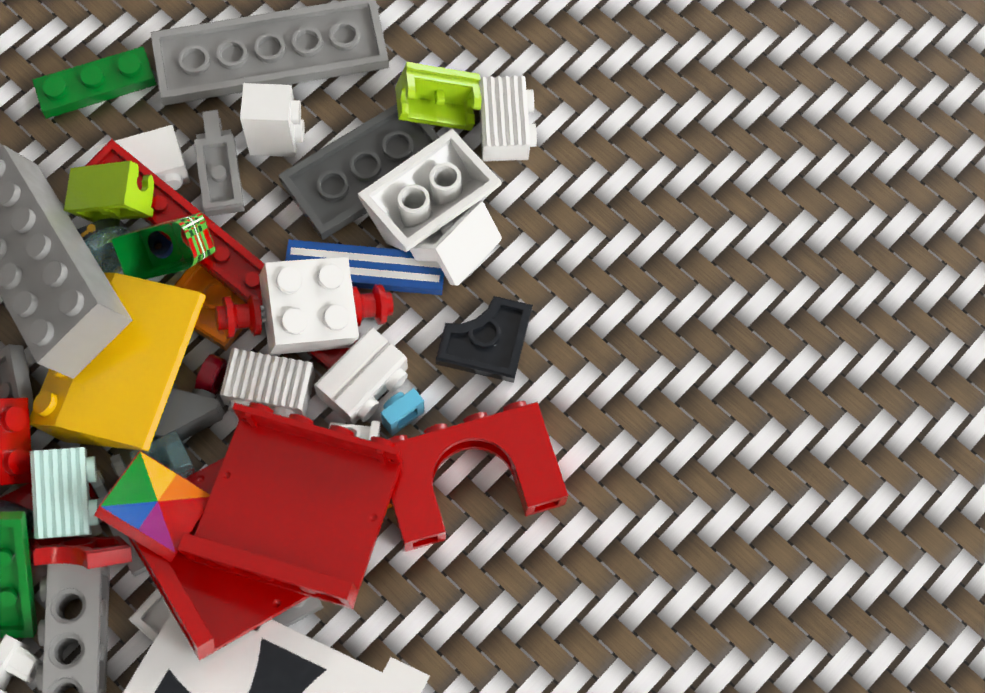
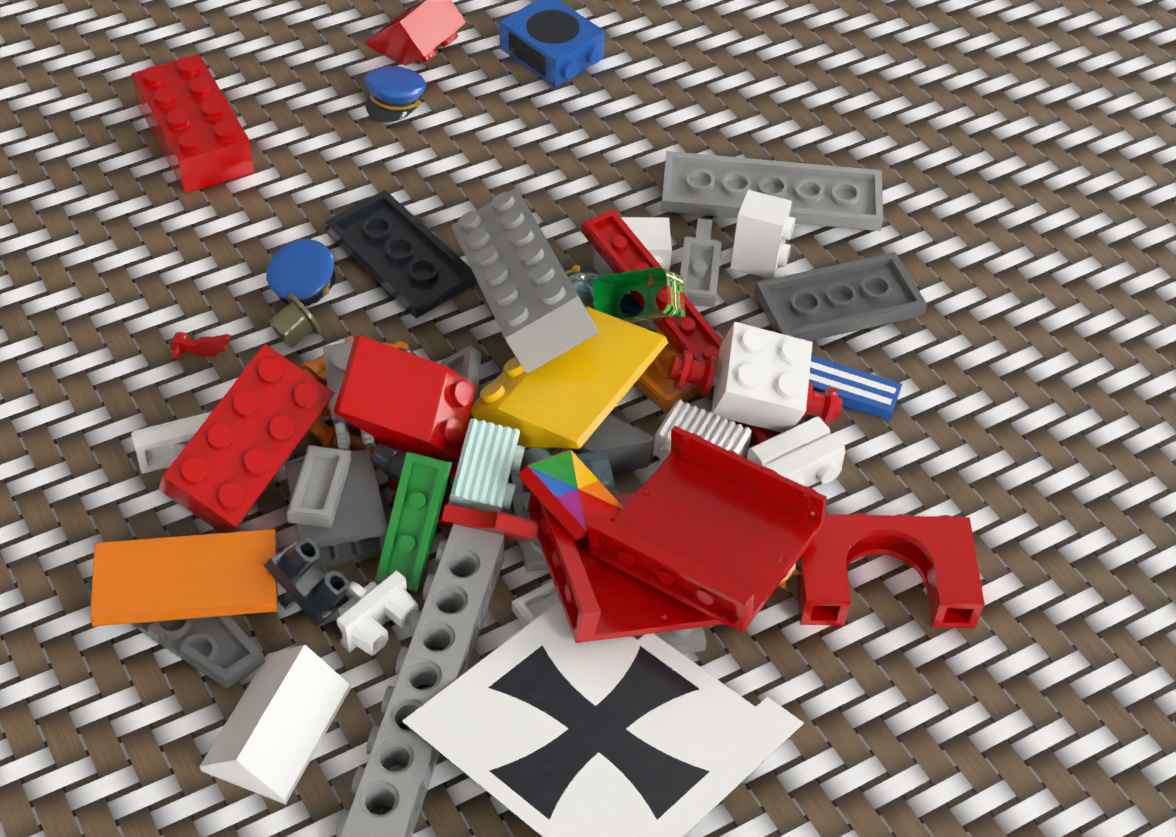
camera: 20 degrees right, 20 degrees down
green plate [32,46,157,119] -> none
lime hinge [64,161,154,222] -> none
dark red tile [195,354,228,395] -> none
white slope [358,129,501,252] -> none
medium azure plate [381,388,425,436] -> none
lime hinge [395,62,482,131] -> none
white panel [410,201,501,286] -> none
black tile [436,296,533,383] -> none
white brick [479,75,537,161] -> none

